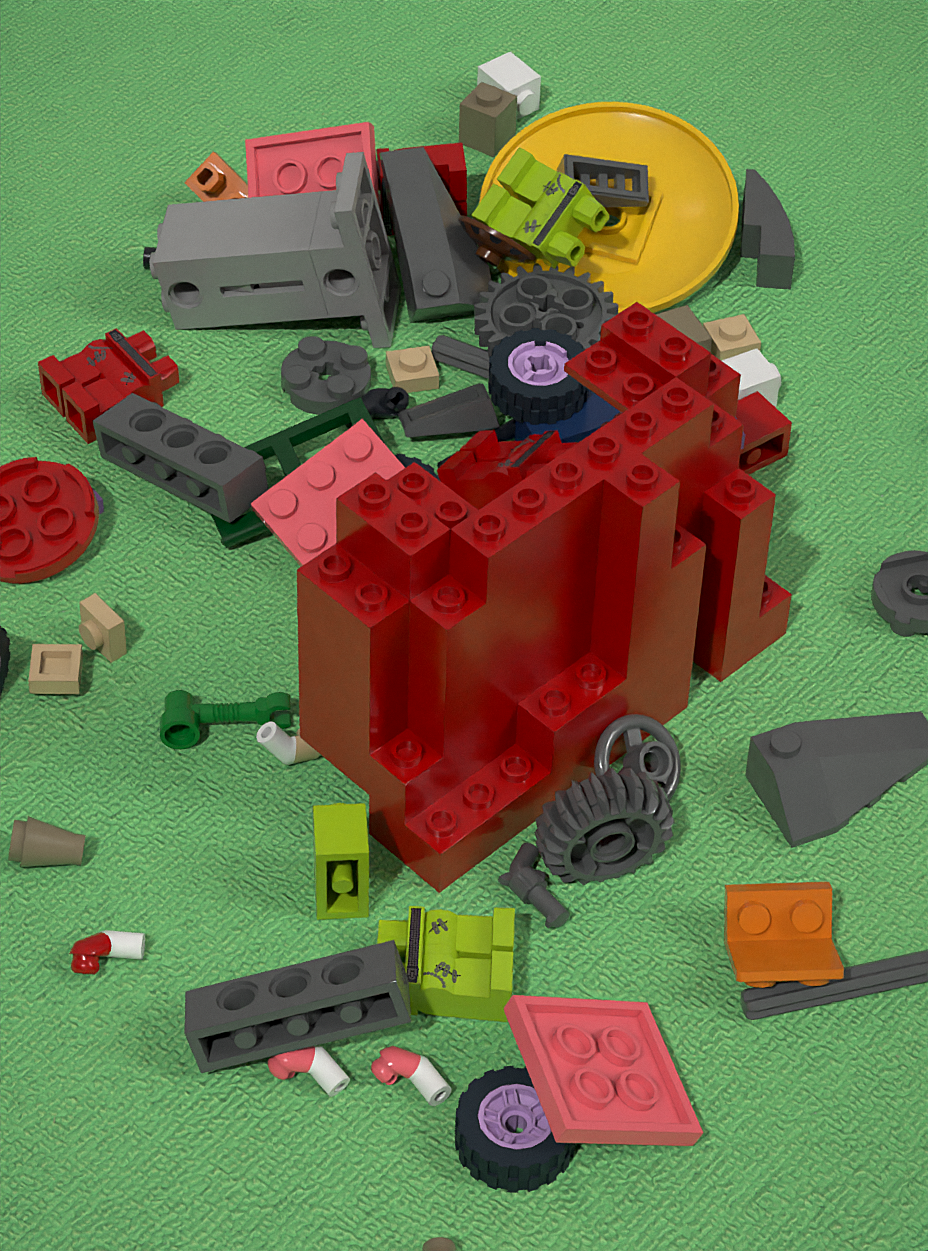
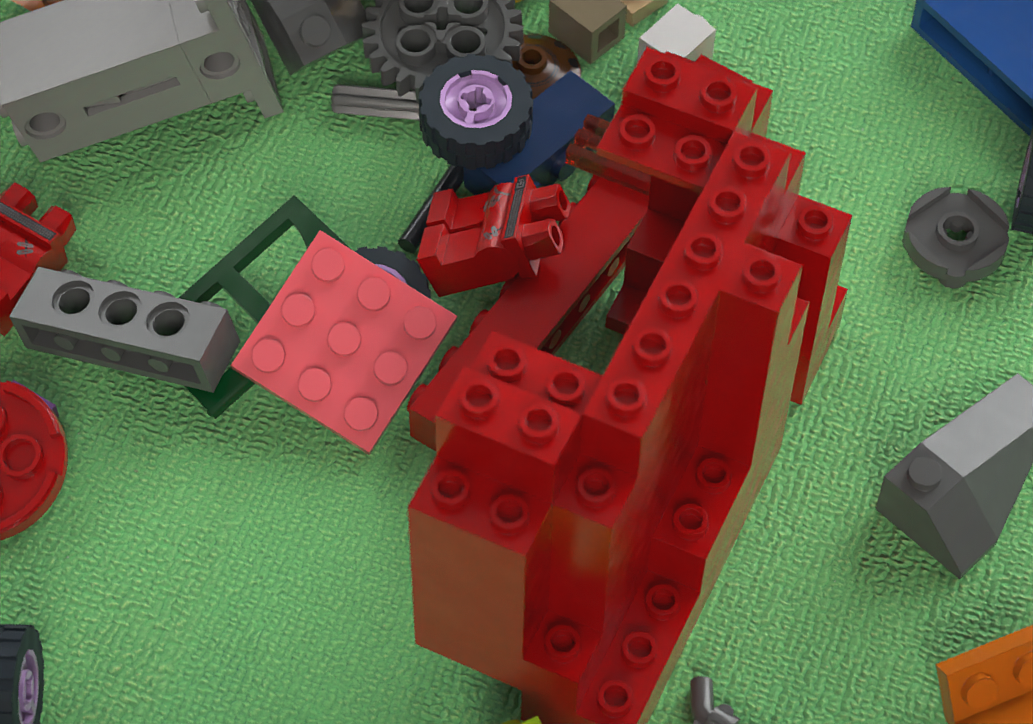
camera: 20 degrees left, 10 degrees up
tan plate [28,644,83,694] -> none
tan plate [79,593,127,663] -> none
green brick [160,690,291,750] -> none
white arm [256,722,320,765] -> none
dark grey plate [281,336,371,415] -> none
black arm [345,387,410,429] -> none
tan plate [386,346,439,393] -> none
dark grey slope [398,383,500,437] -> none
dark grey gear [534,767,675,885] -> none
dark grey piece [594,714,681,801] -> none

